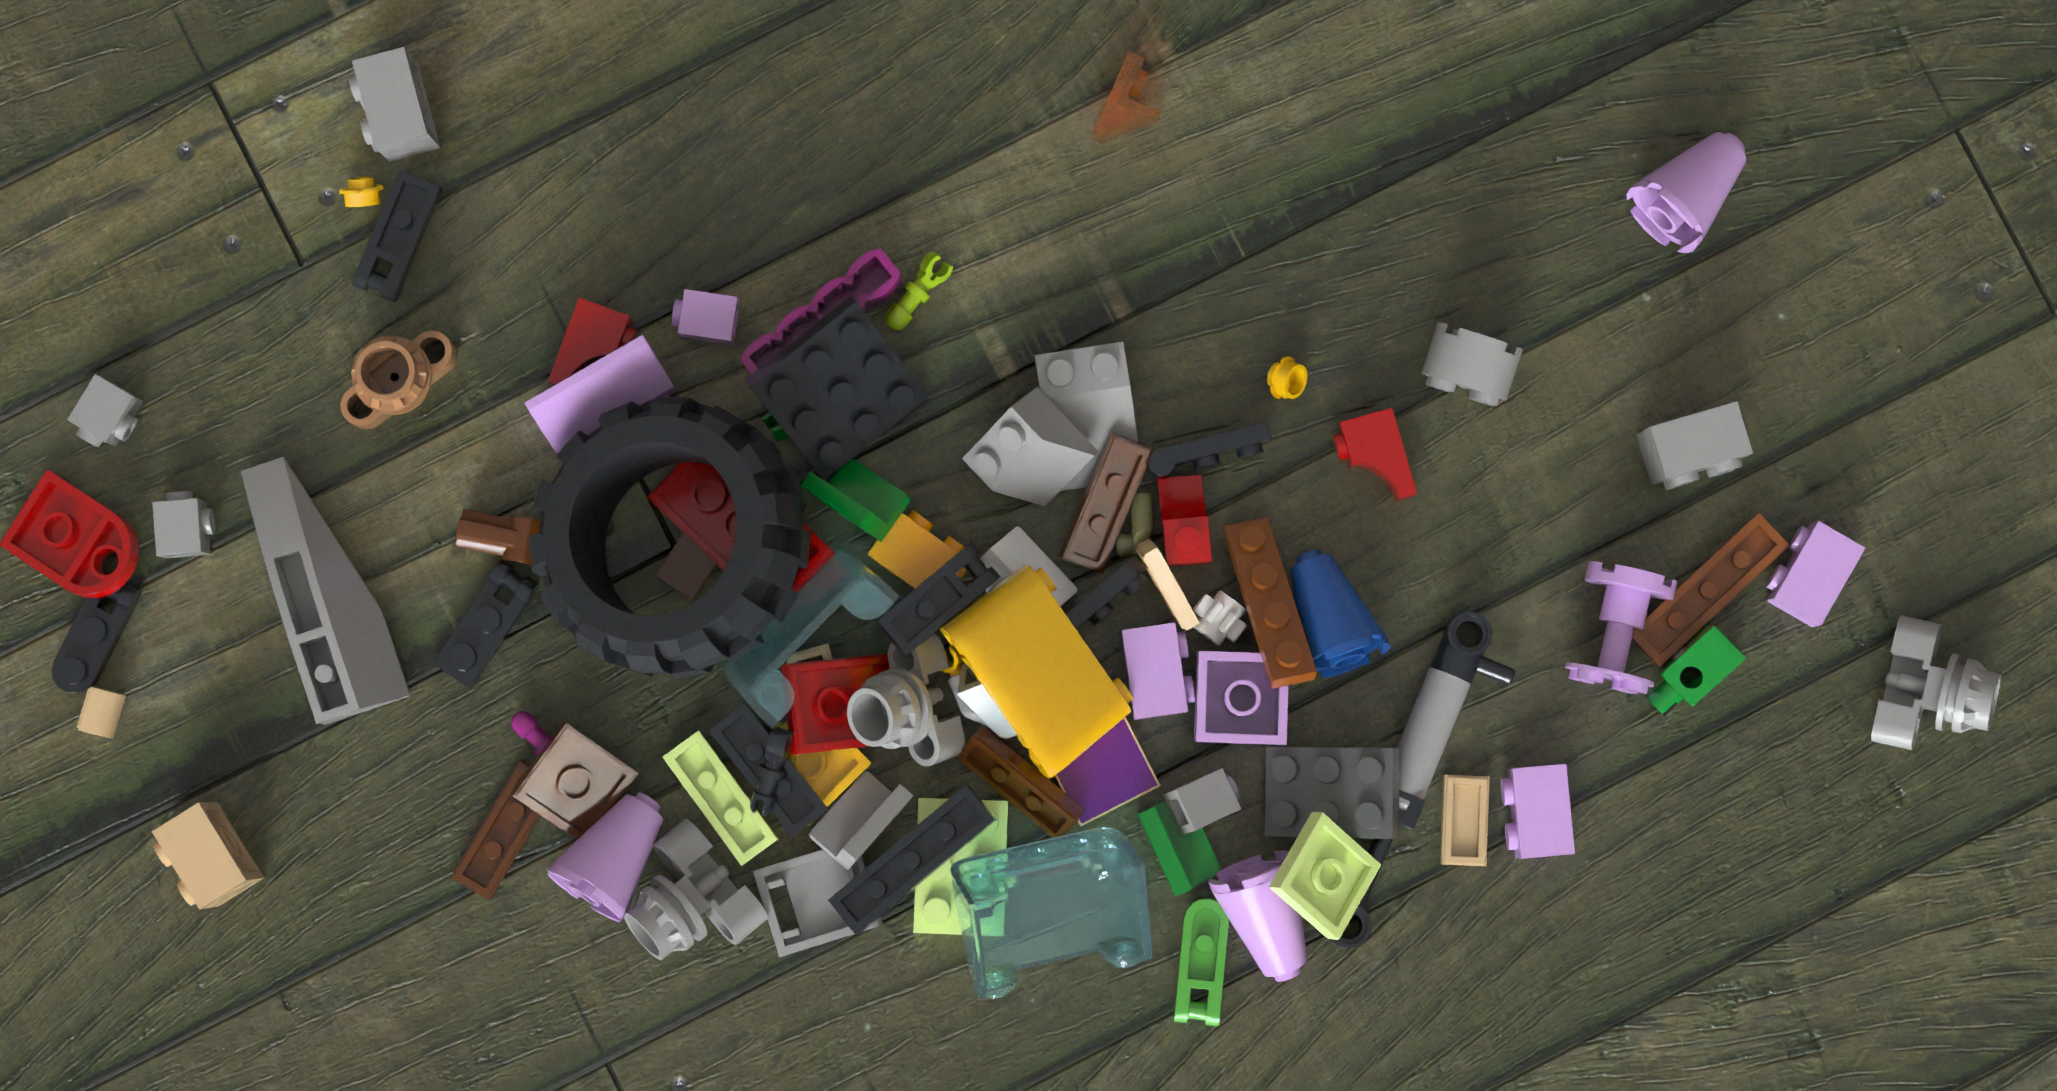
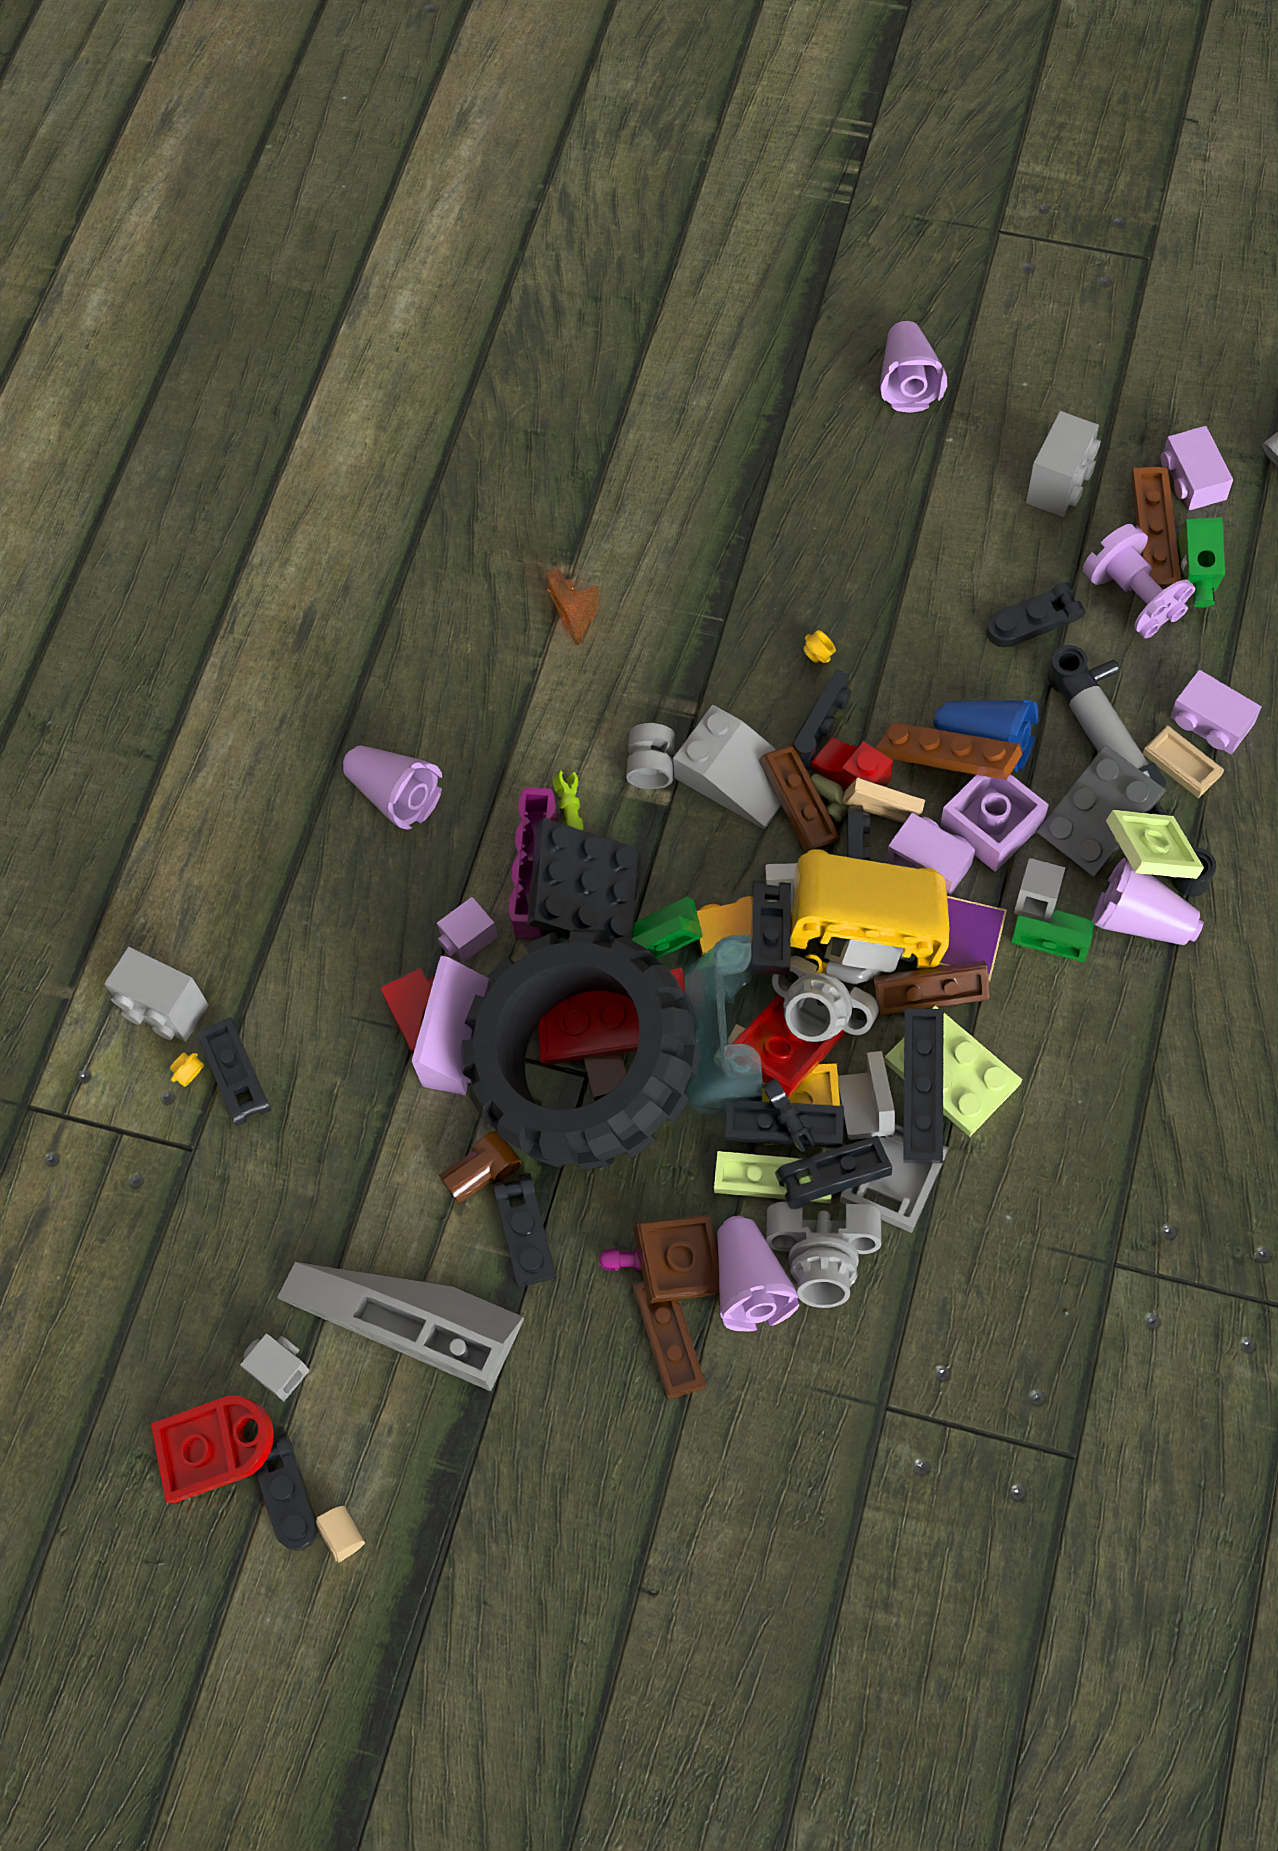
camera: 40 degrees left, 20 degrees down
light grey brick [67,374,144,448] -> none
tan brick [152,802,264,909] -> none
medium nougat beam [340,330,458,429] -> none
clear light blue windscreen [950,827,1153,999] -> none
light grey slope [962,387,1099,506] -> none
bright green plate [1173,898,1229,1026] -> none
white gear [1192,590,1247,646] -> none
red arch [1332,408,1417,502] -> none
light grey brick [1421,322,1523,406] -> none
none -> lavender cone [343,745,442,830]
none -> light grey wheel [626,723,675,789]
none -> black plate [775,1135,893,1209]
none -> black plate [987,582,1086,648]

